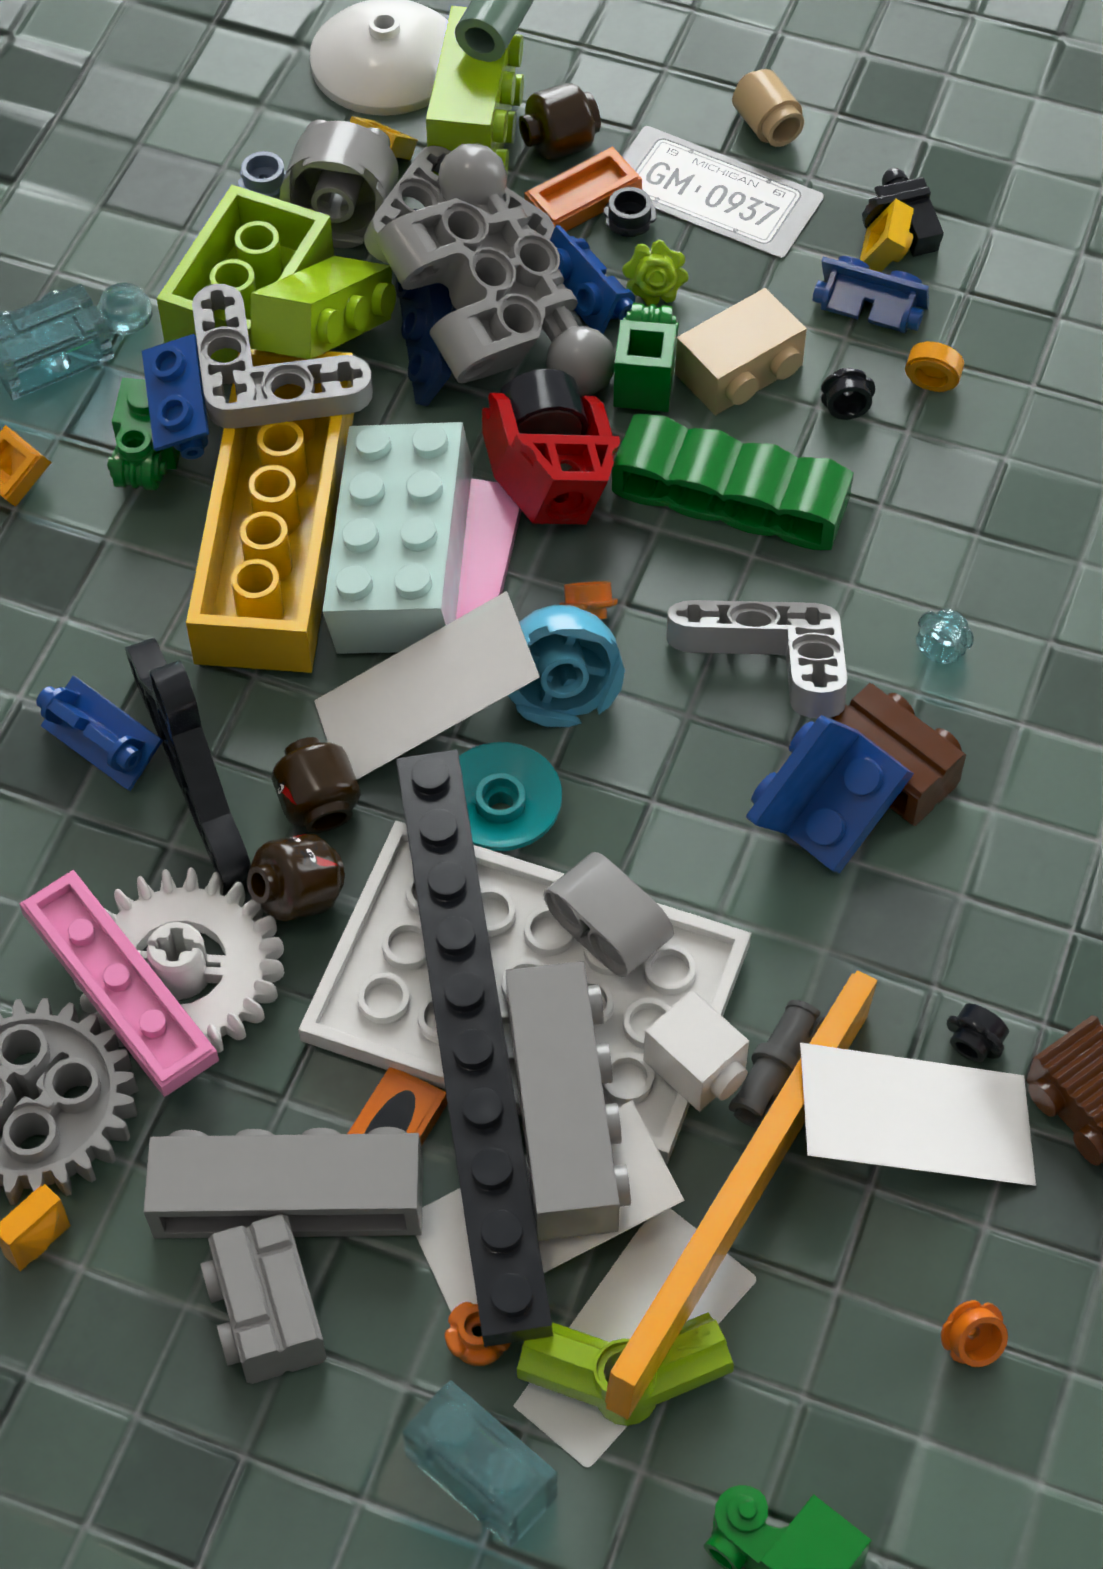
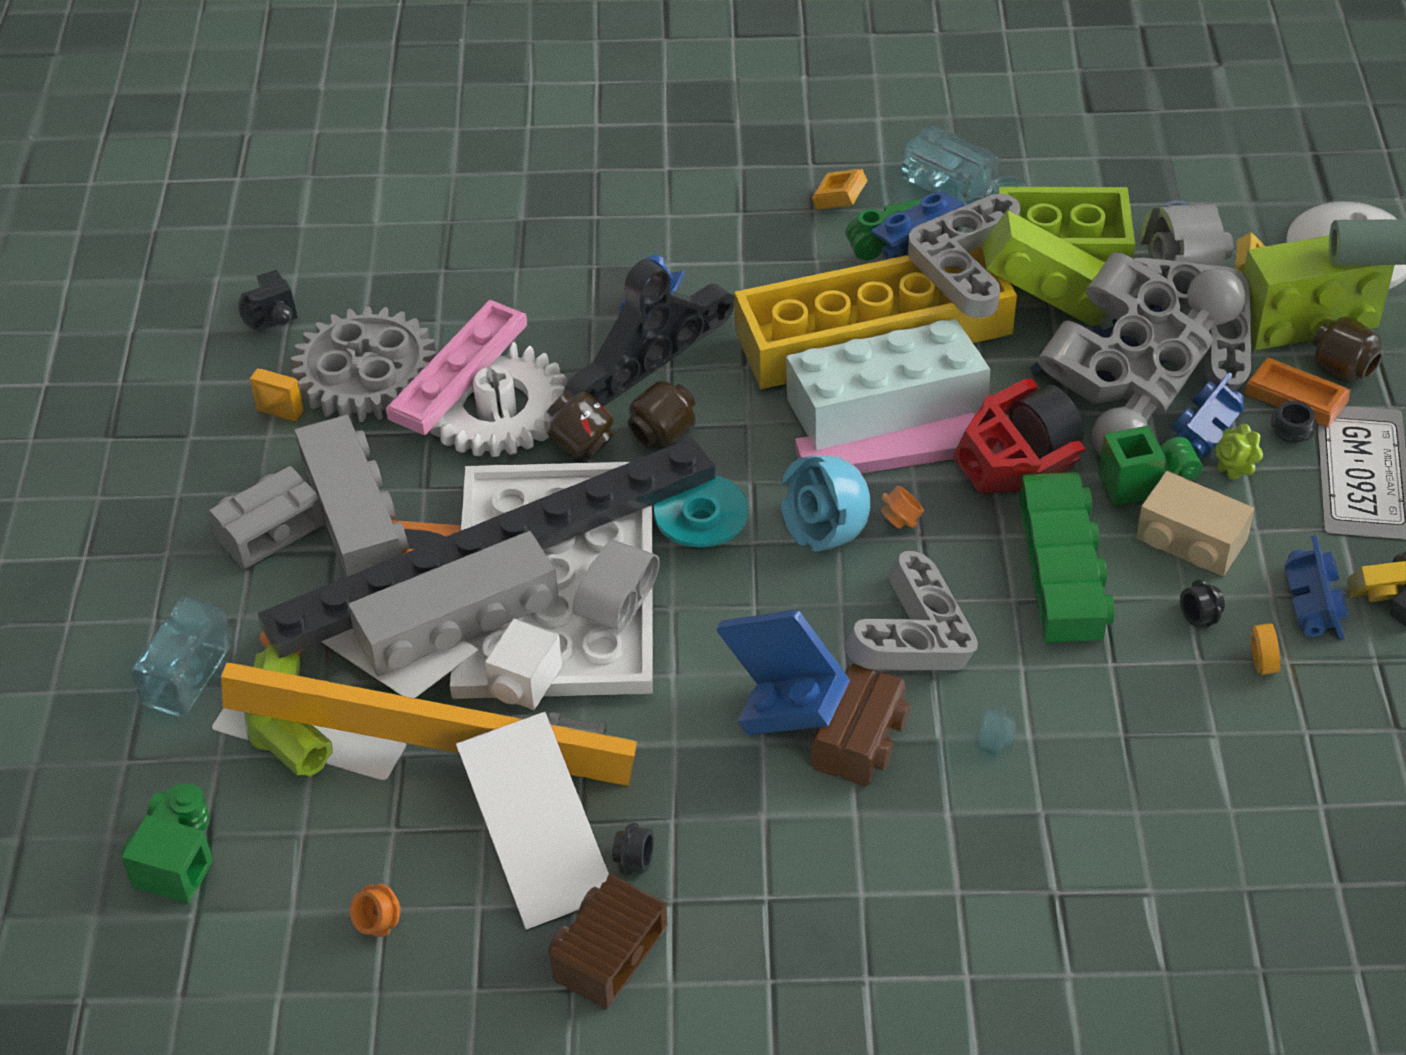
camera: 70 degrees right, 10 degrees down
white sticker [314,591,540,780] -> none

